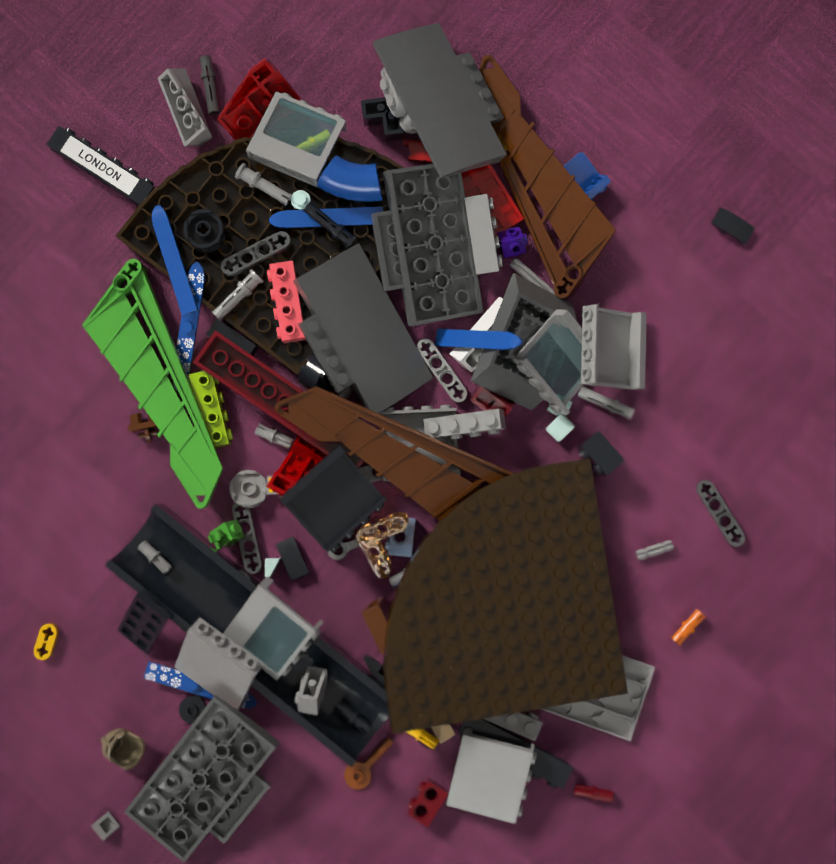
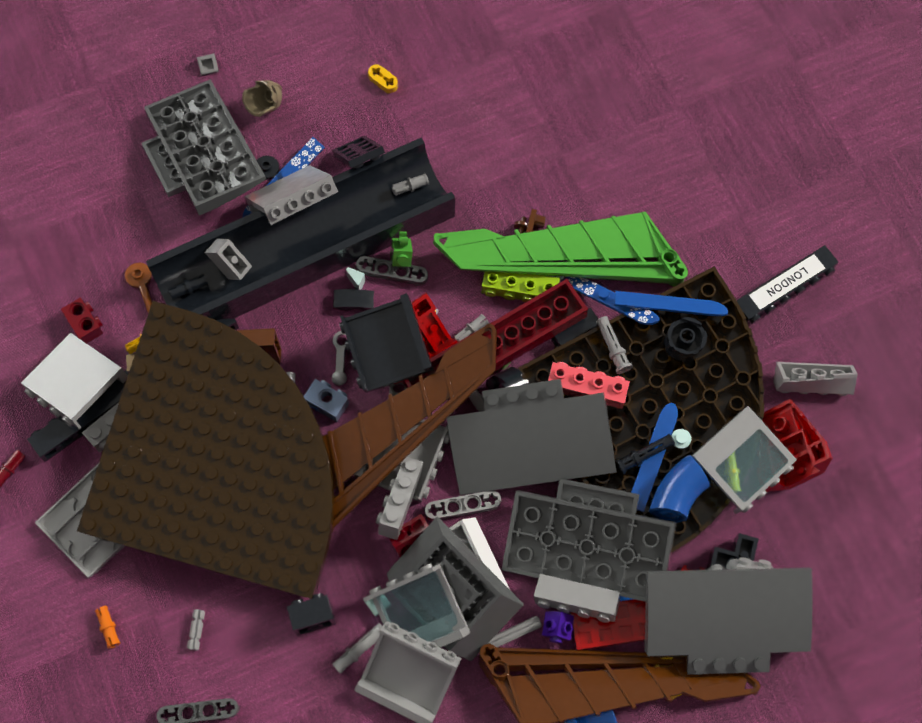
camera: 110 degrees right, 15 degrees down
dark grey pin [199,56,220,115] -> none
dark grey beam [221,231,291,276] -> none
panel [223,576,324,681] -> none
light grey tile [229,470,267,508] -> none
light grey pin [235,163,292,206] -> none
clear orange beam [356,512,409,578] -> none
blue piece [434,329,523,350] -> none
light aqua slope [546,414,575,442] -> none

